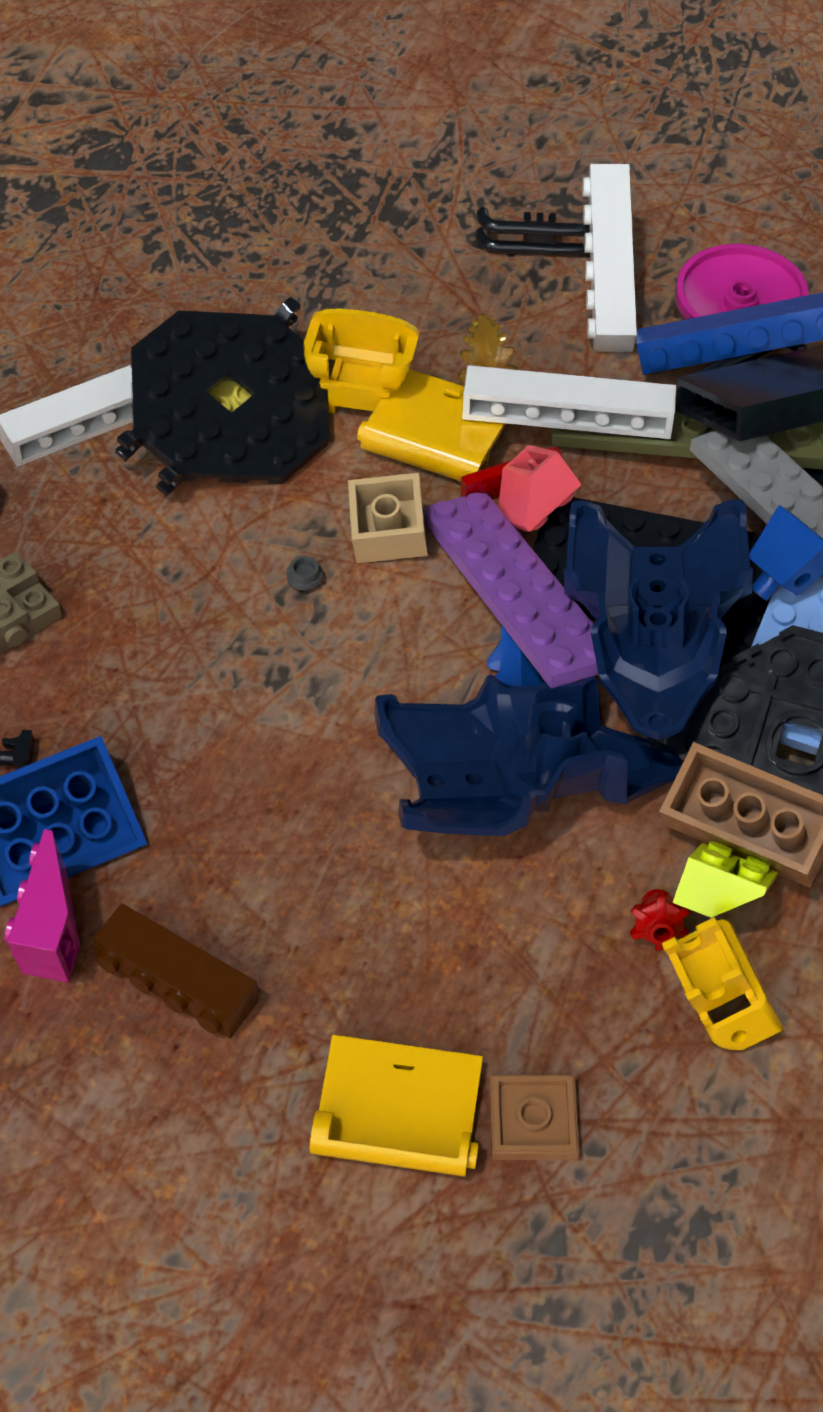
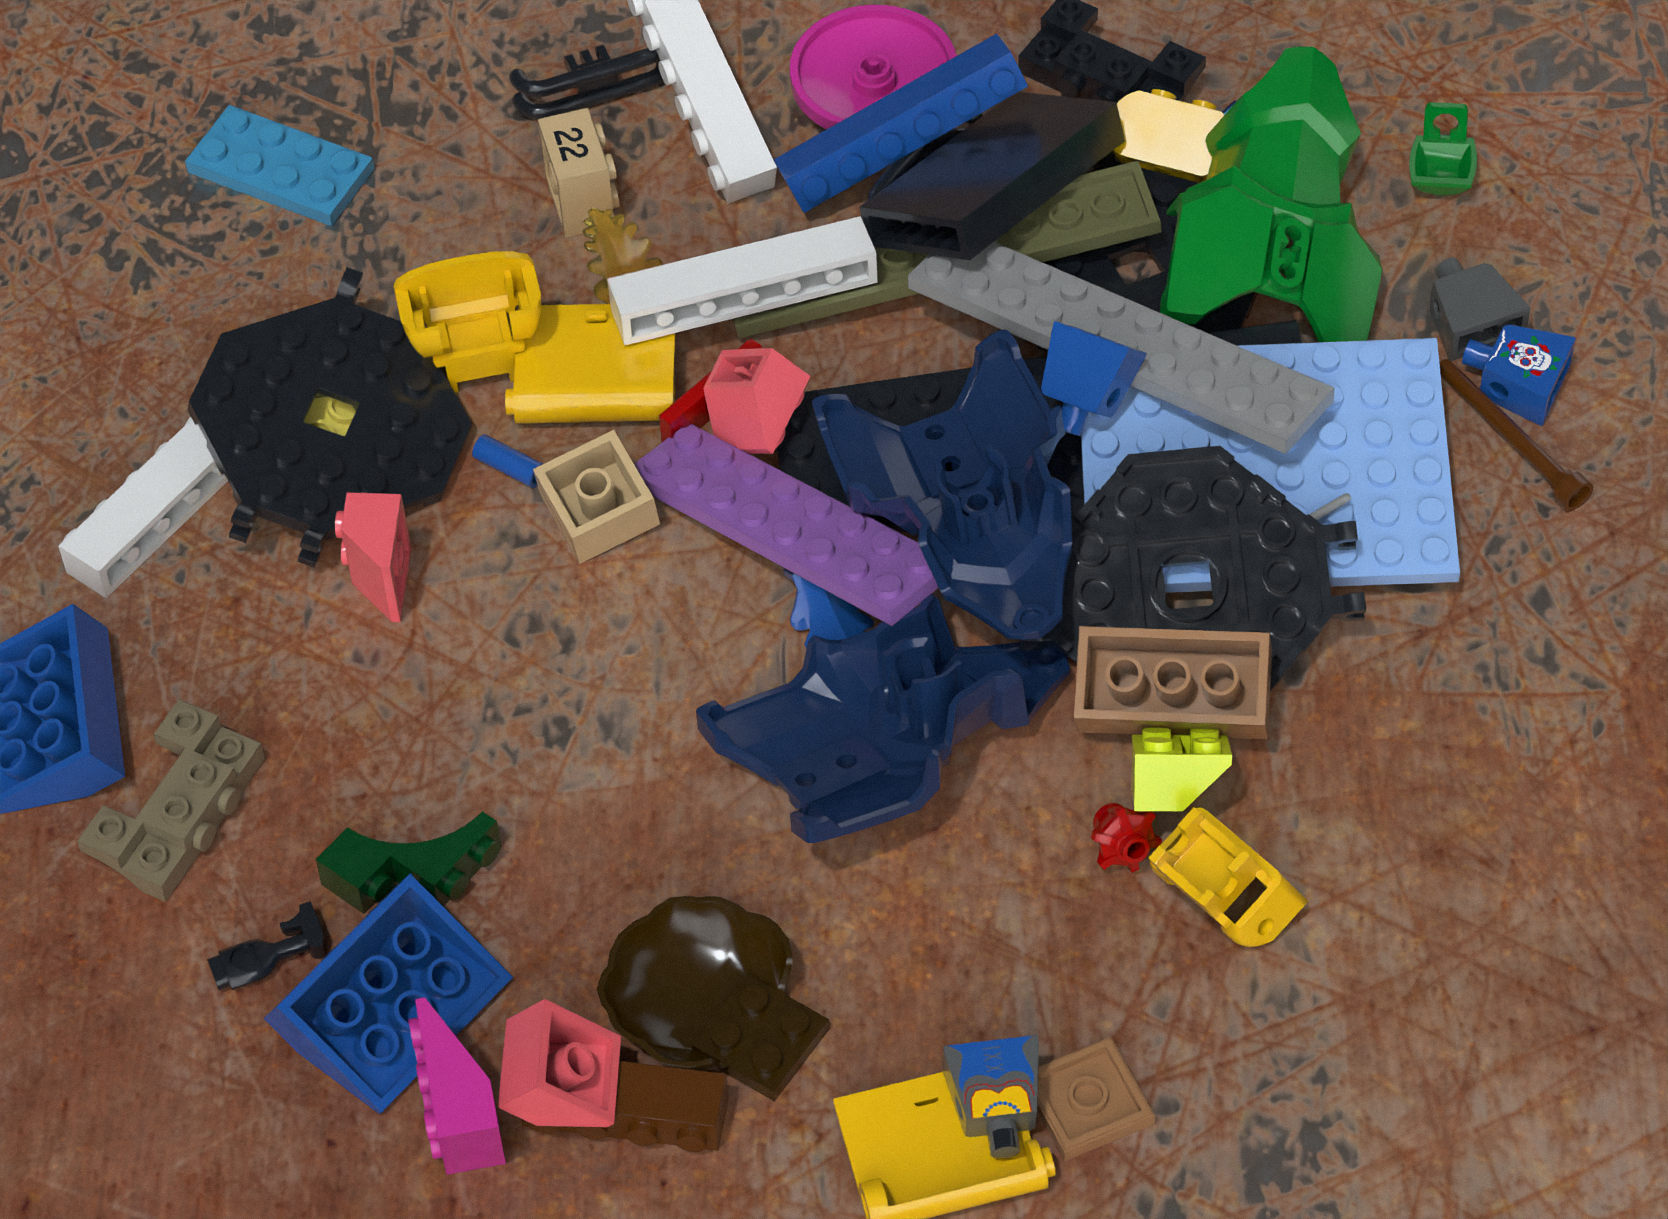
camera: 20 degrees left, 0 degrees up
dark grey plate [286,556,323,590] -> none
none -> dark azure plate [185,105,375,226]
none -> dark green arch [315,811,502,914]
none -> coral slope [335,493,412,622]
none -> blue axle [472,434,543,488]
none -> coral slope [498,999,621,1127]
none -> tan brick [538,108,620,238]
none -> dark brown animal [597,896,830,1102]
none -> torso [942,1035,1039,1158]

